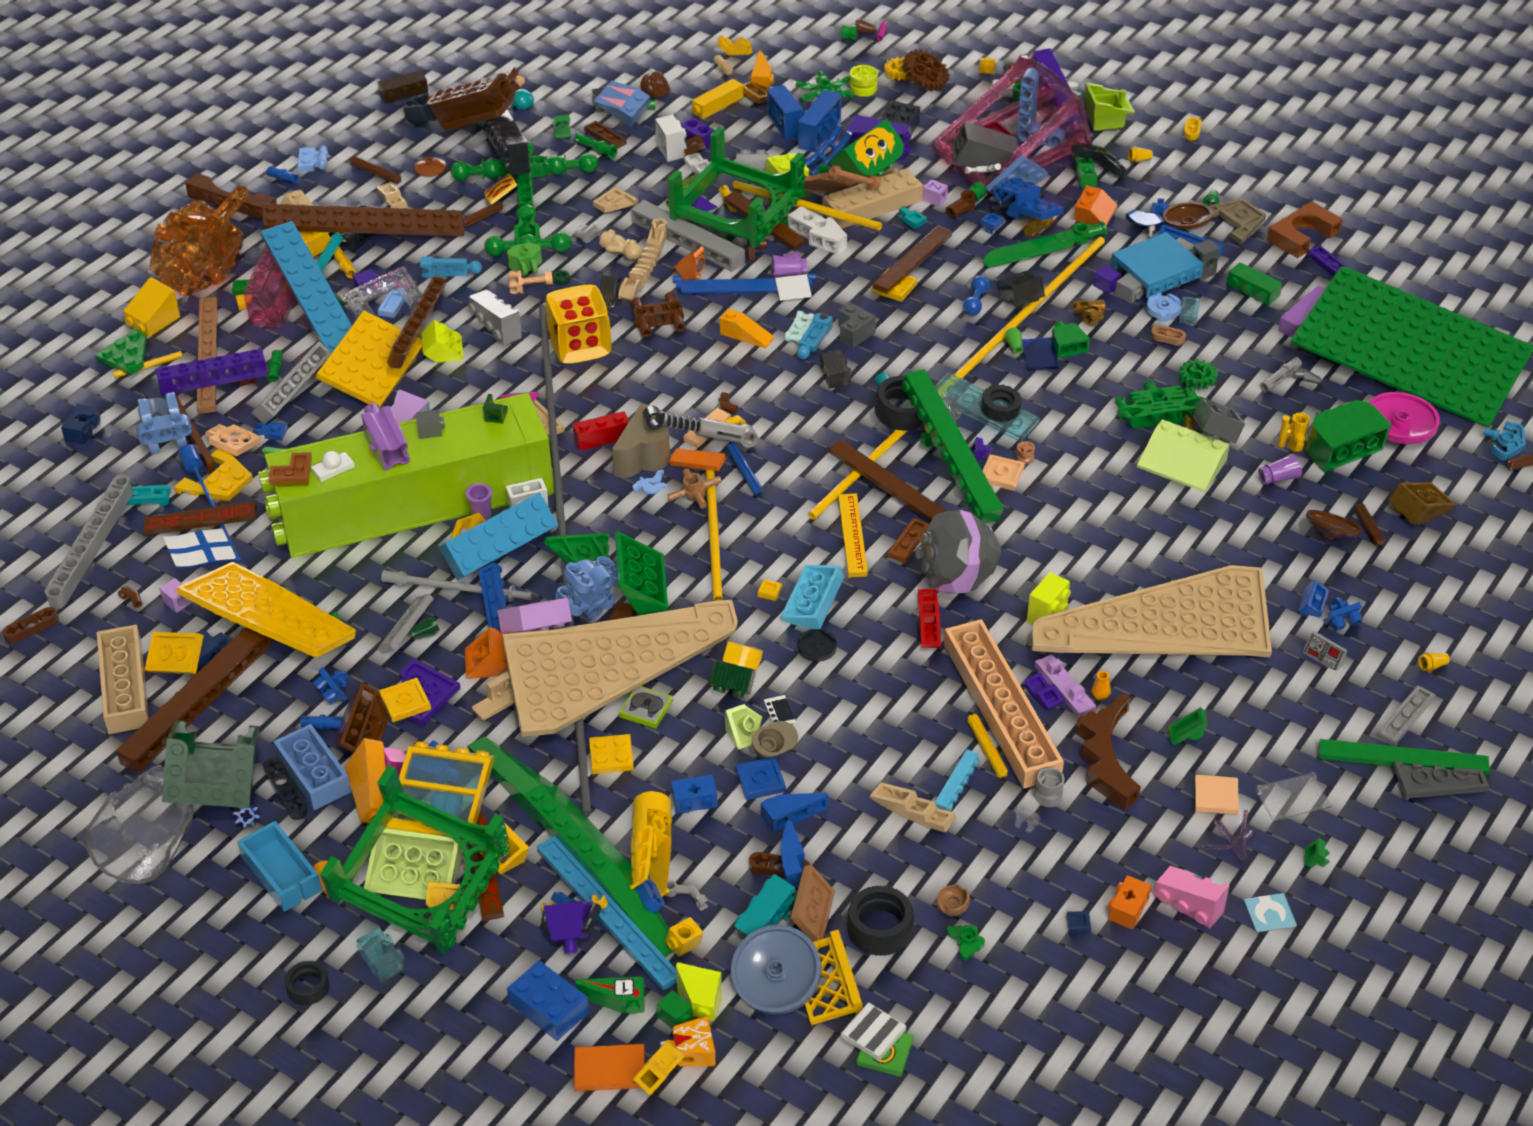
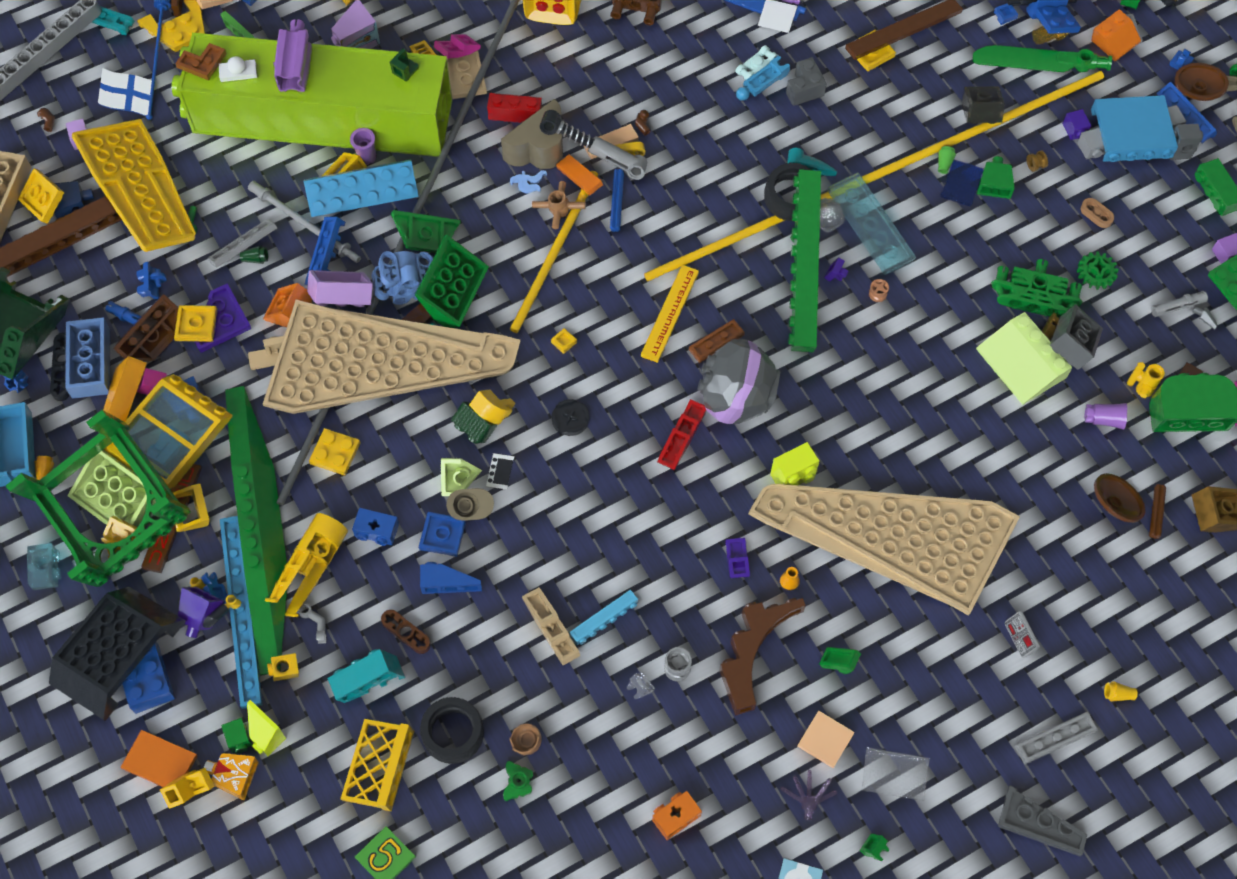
camera: 25 degrees right, 20 degrees up
reddish brown tile [143,501,257,535] -> none
dark grey brick [416,410,445,439] -> none
white brick [506,478,548,508] -> none
green slope [576,977,645,1014] -> none
tile [619,686,673,729] -> none
blue beam [635,878,665,913] -> none
light orange slope [720,308,774,349] -> none
sand blue dish [731,925,822,1015] -> none
medium azure slope [781,565,844,629] -> none
blue slope [781,820,805,887] -> none
medium nougat plate [791,865,835,942] -> none
clear smoke brick [820,350,852,389] -> none
reddish brown tile [828,439,946,522] -> none
white tile [841,1003,906,1061] -> none
light nougat brick [944,619,1064,789] -> none
blue piece [963,275,990,316] -> none
yellow axle [967,714,1008,778] -> none
black tyre [981,384,1022,422] -> none
light nougat tile [983,454,1025,491] -> none
lavender hinge [1035,654,1096,719] -> none
dark blue tile [1066,911,1091,934] -> none
pearl gold bar [1073,300,1105,315] -> none
hat [1125,210,1165,239] -> none
light blue plate [1146,293,1181,322] -> none
bright pink wedge [1154,866,1229,928] -> none
clear light blue tile [1179,297,1200,325] -> none
blue slope [1298,579,1329,618] -> none
green tile [1319,739,1490,776] -> none
blue hips [1323,597,1363,632] -> none
none -> black slope [49,587,186,721]

